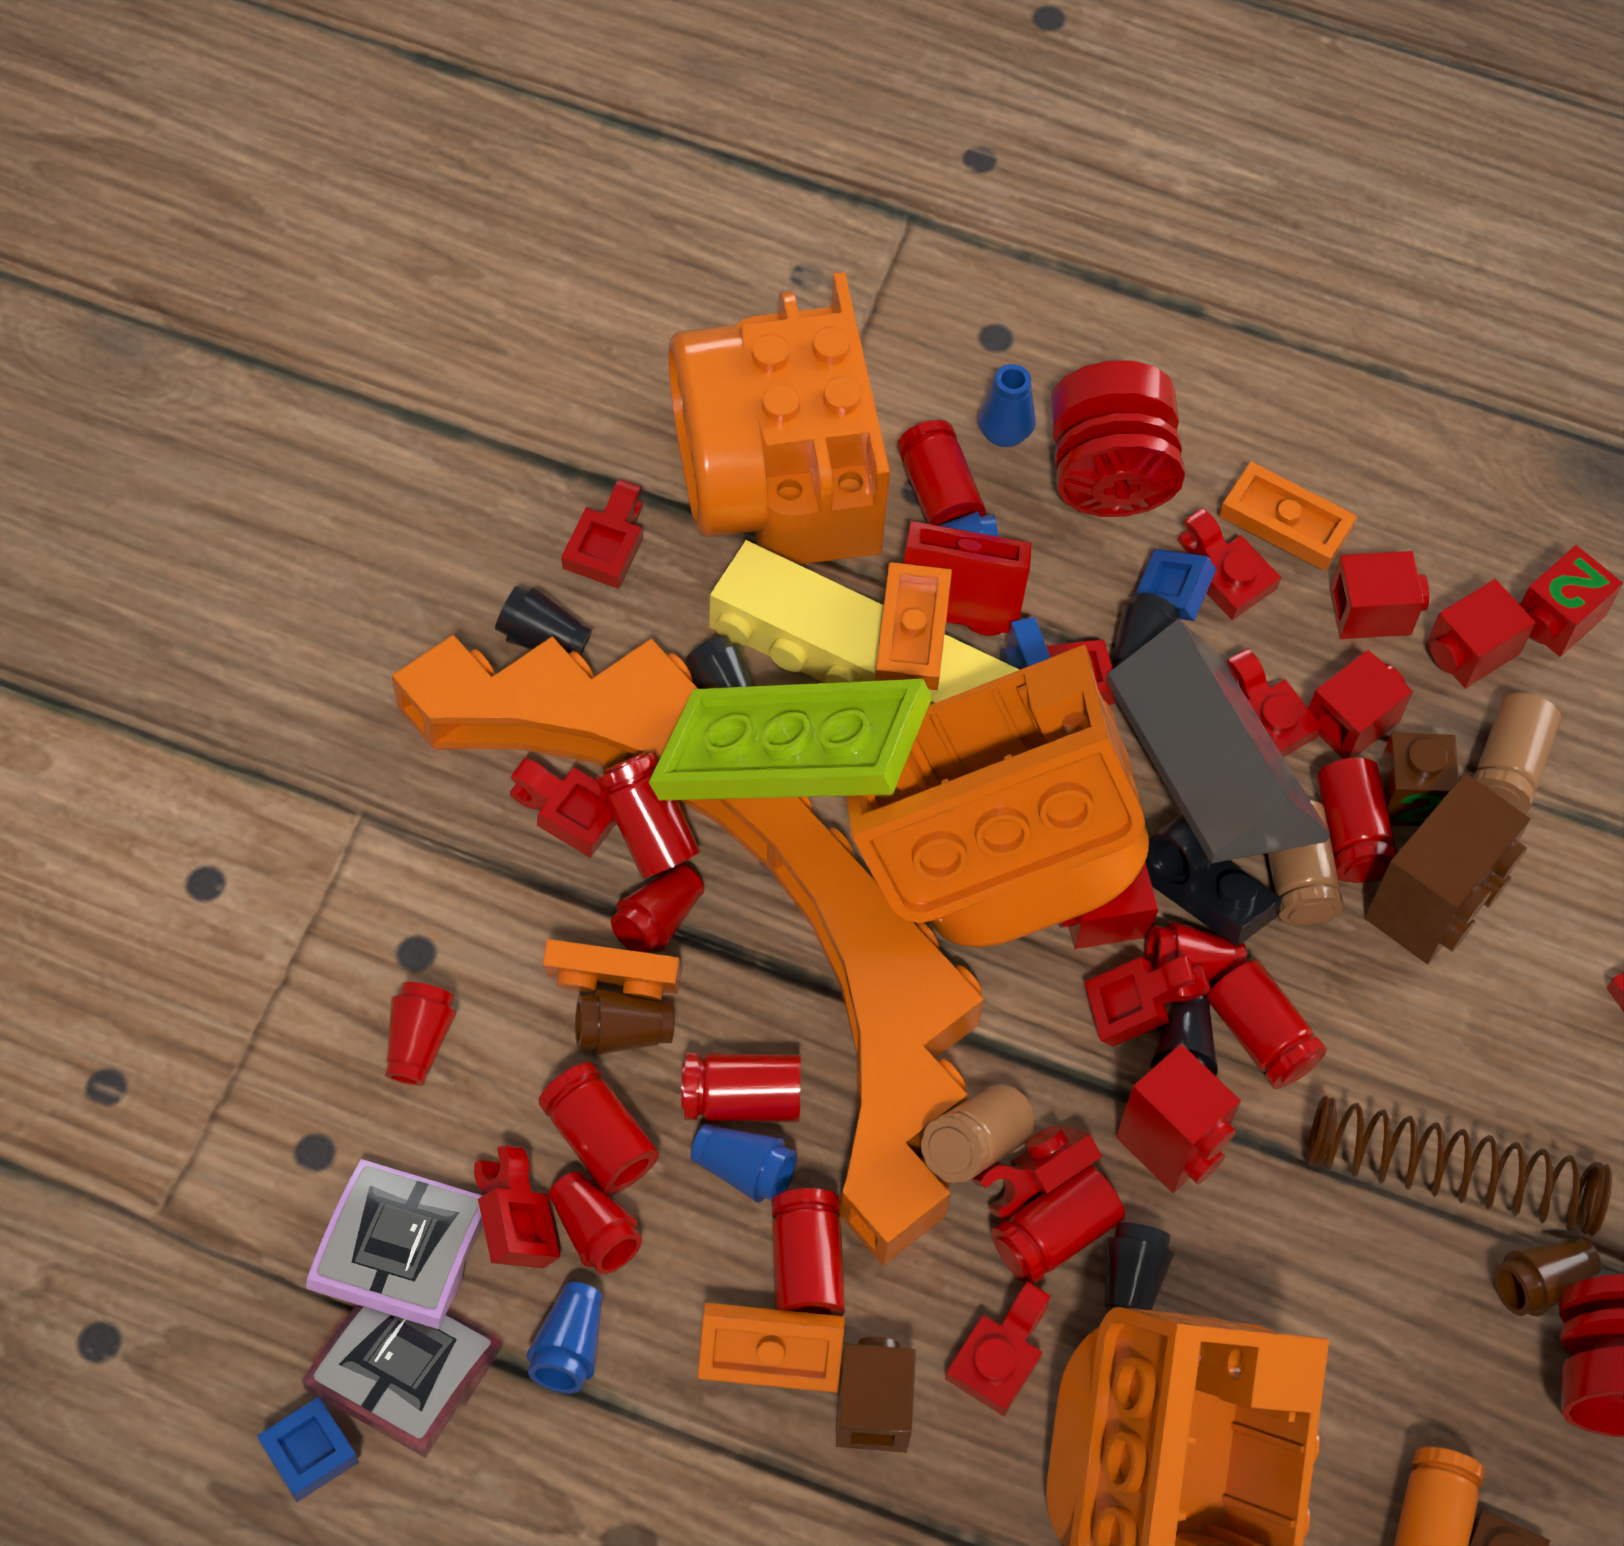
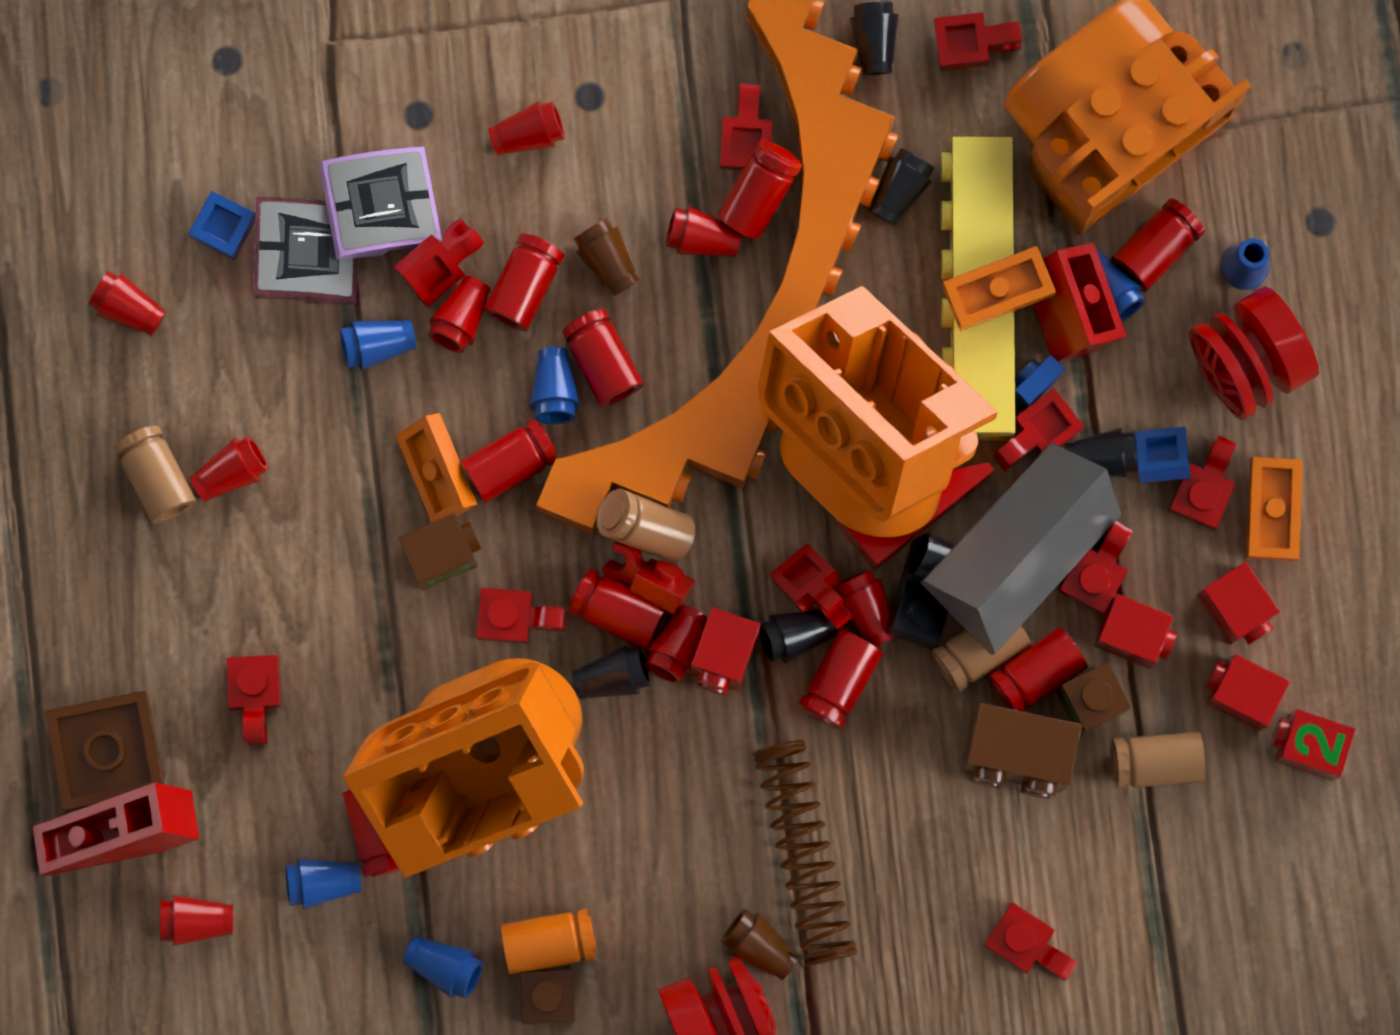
camera: 65 degrees right, 20 degrees up
orange plate [543,939,682,1002] -> none
lime plate [649,679,932,801] -> none
none -> red cone [645,605,707,684]

